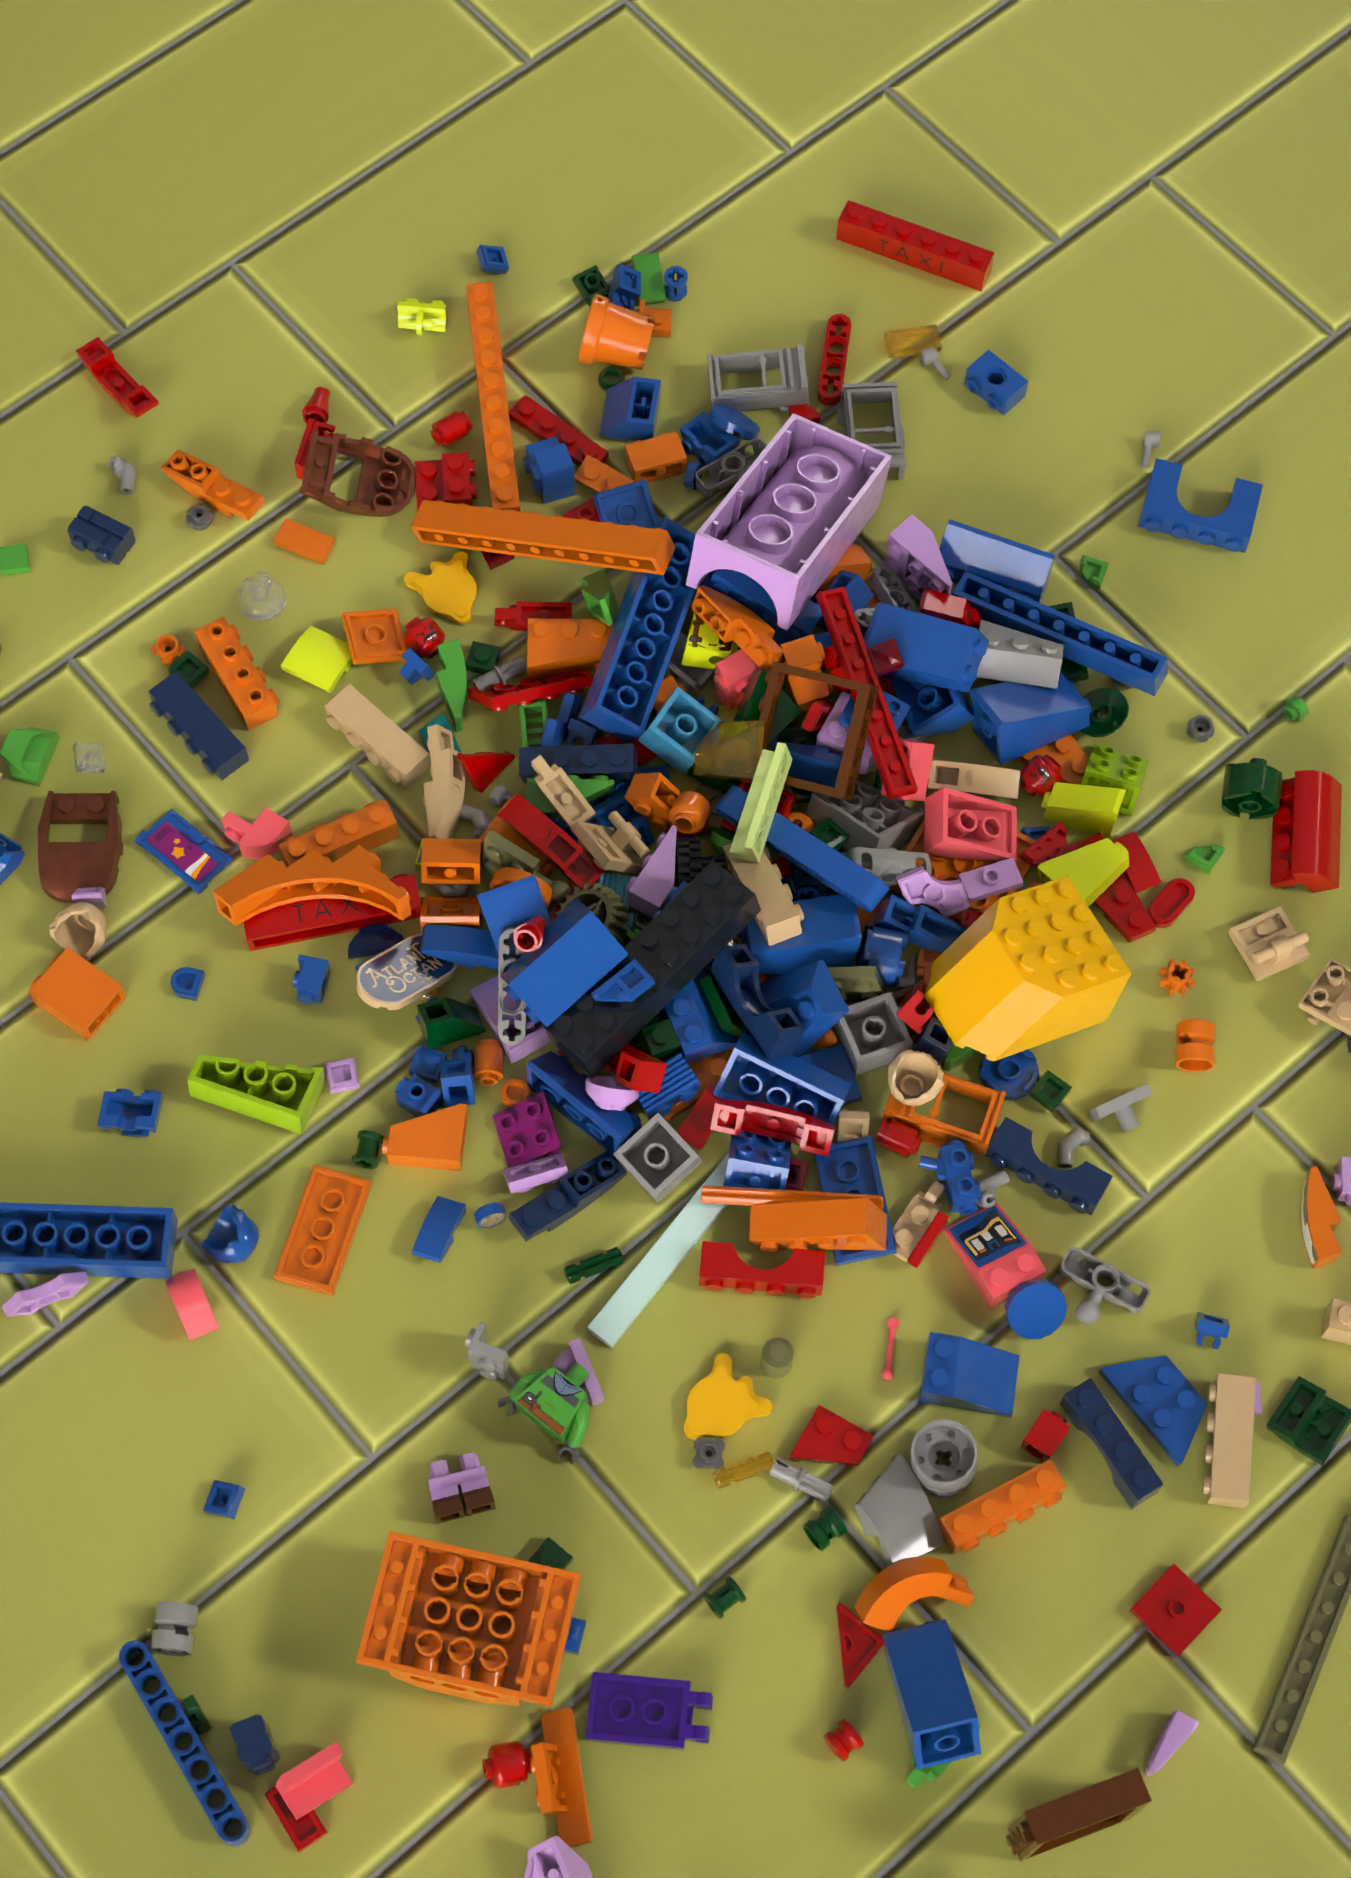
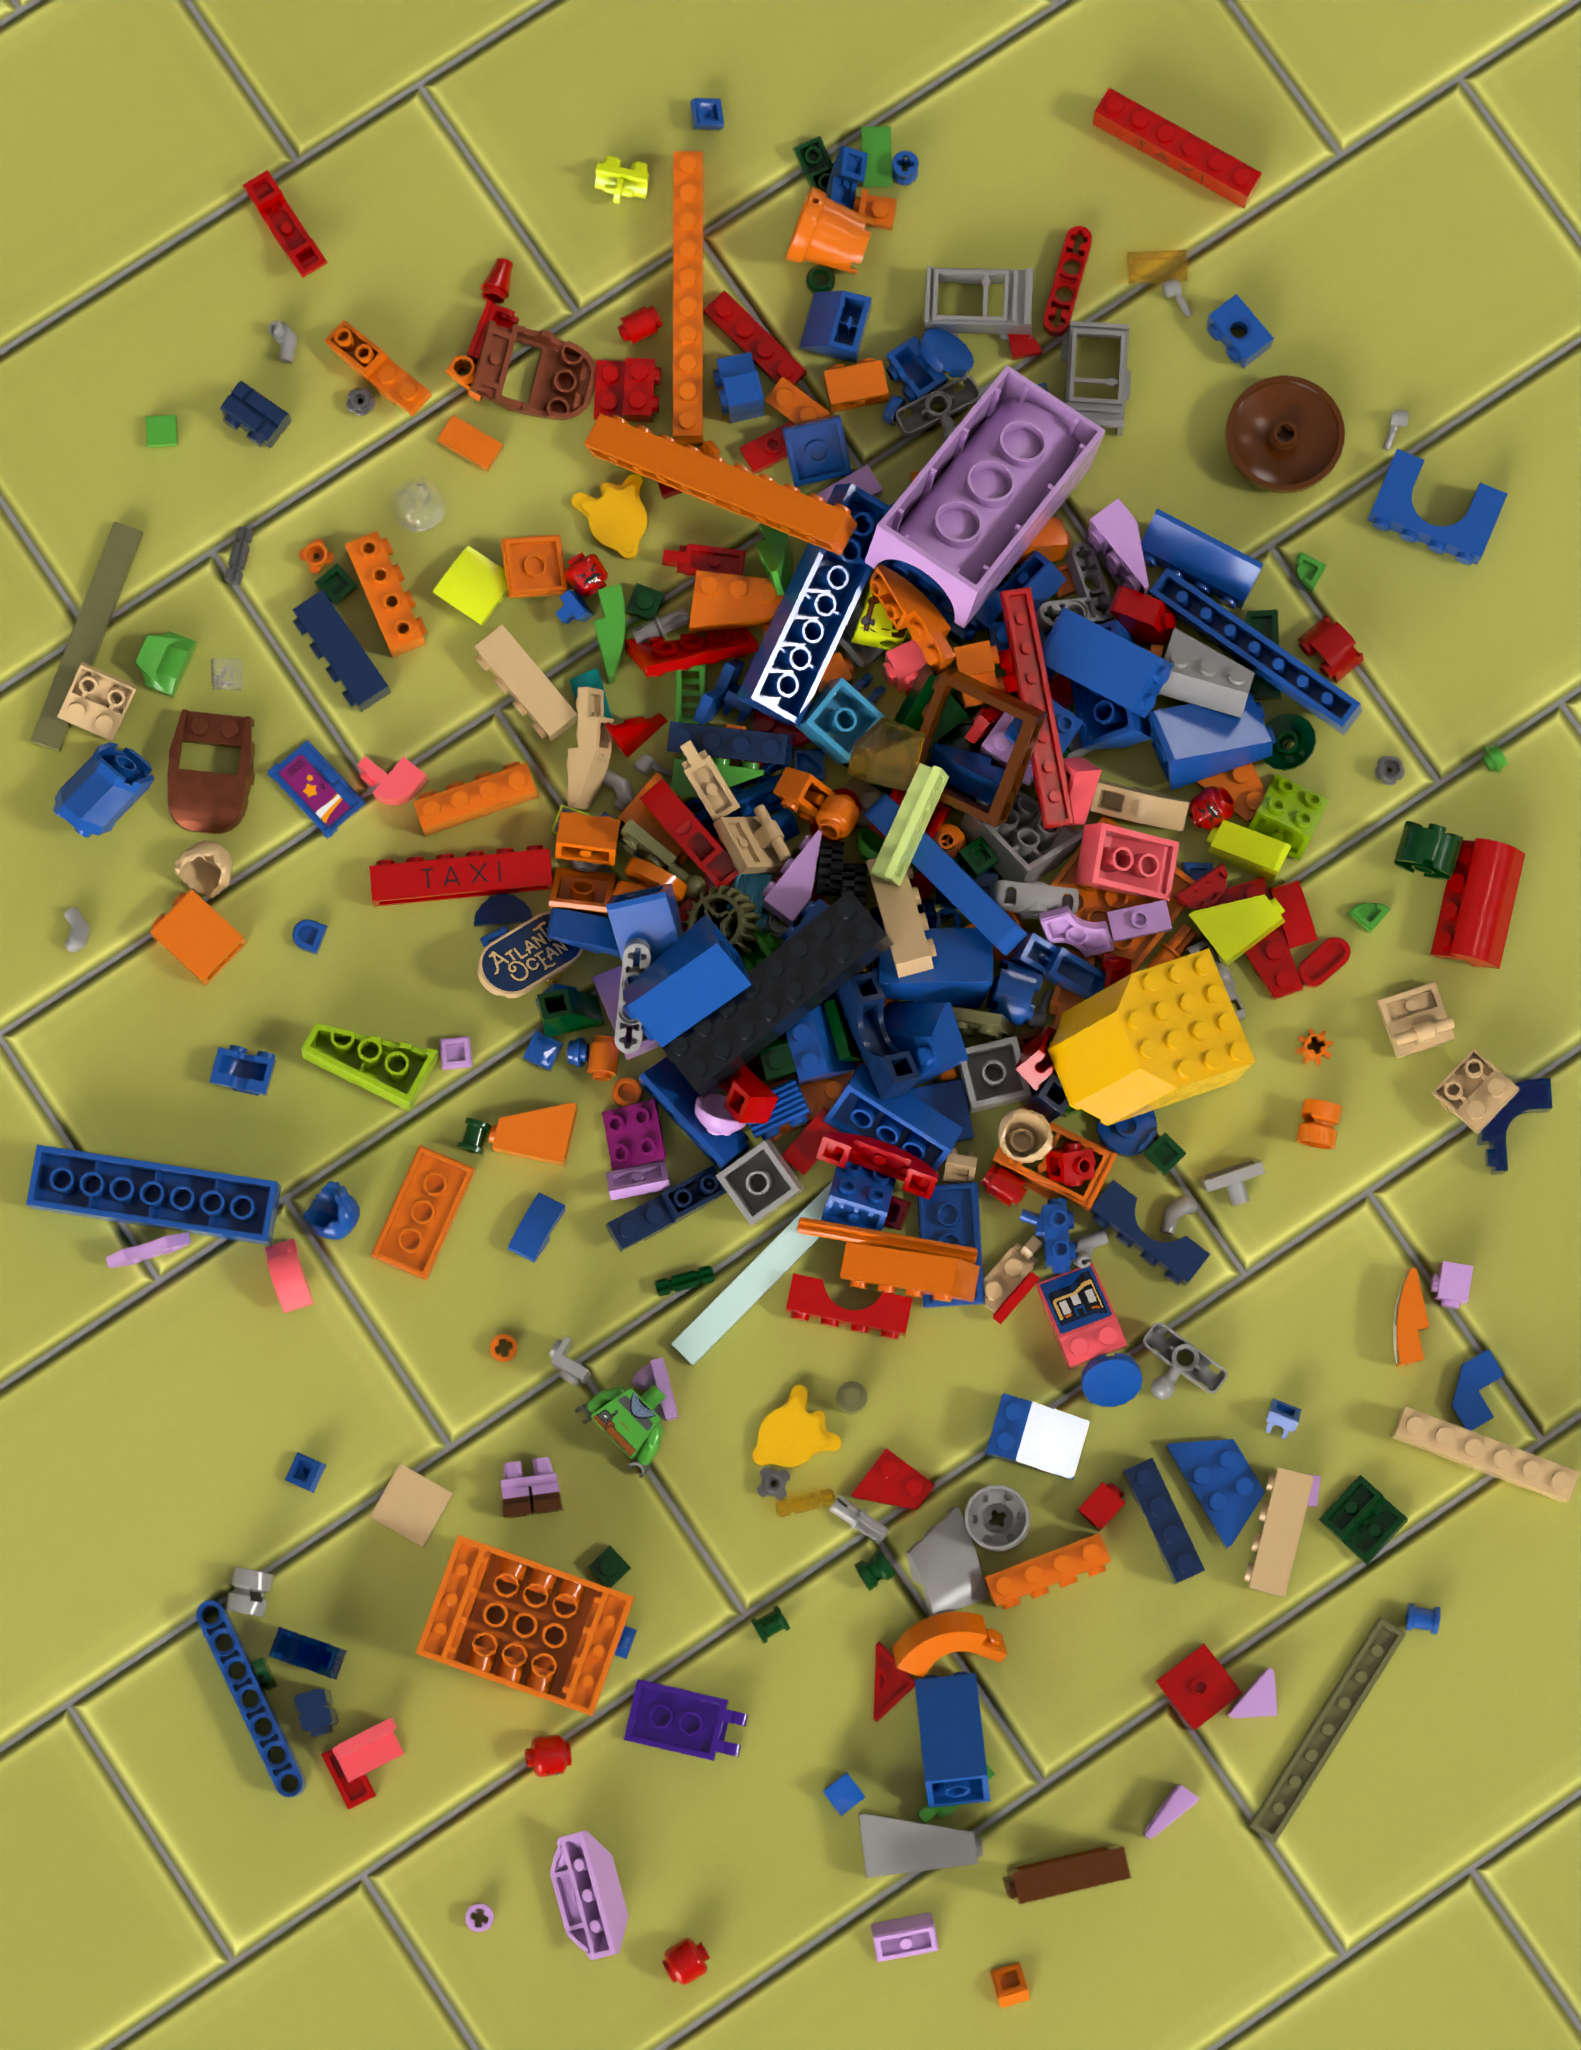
camera: 10 degrees right, 15 degrees up
lavender slope [71,887,107,909] -> none
orange arch [213,845,411,926] -> none
blue brick [293,954,331,1004] -> none
blue brick [395,1073,444,1118] -> none
blue brick [440,1058,476,1108] -> none
blue tile [474,1203,506,1228] -> none
red cone [513,915,547,952] -> none
orange bracket [530,1708,593,1848] -> none
blue tile [591,959,655,1002] -> none
red wheel [823,1719,864,1762] -> none
dark red tile [867,638,905,677] -> none
coral hinge [882,1317,899,1380] -> none
none -> dark grey axle [224,527,253,585]
none -> clear blue brick [269,1627,347,1680]
none -> tan tile [370,1464,454,1547]
none -> orange plate [446,355,484,402]
none -> orange bush [490,1334,517,1362]
none -> blue slope [822,1773,865,1816]
none -> light grey slope [859,1814,983,1878]
none -> red brick [1046,1141,1096,1186]
none -> reddish brown dish [1225,376,1345,494]
none -> lavender slope [1226,1667,1278,1718]
none -> red cylinder [1298,615,1364,683]

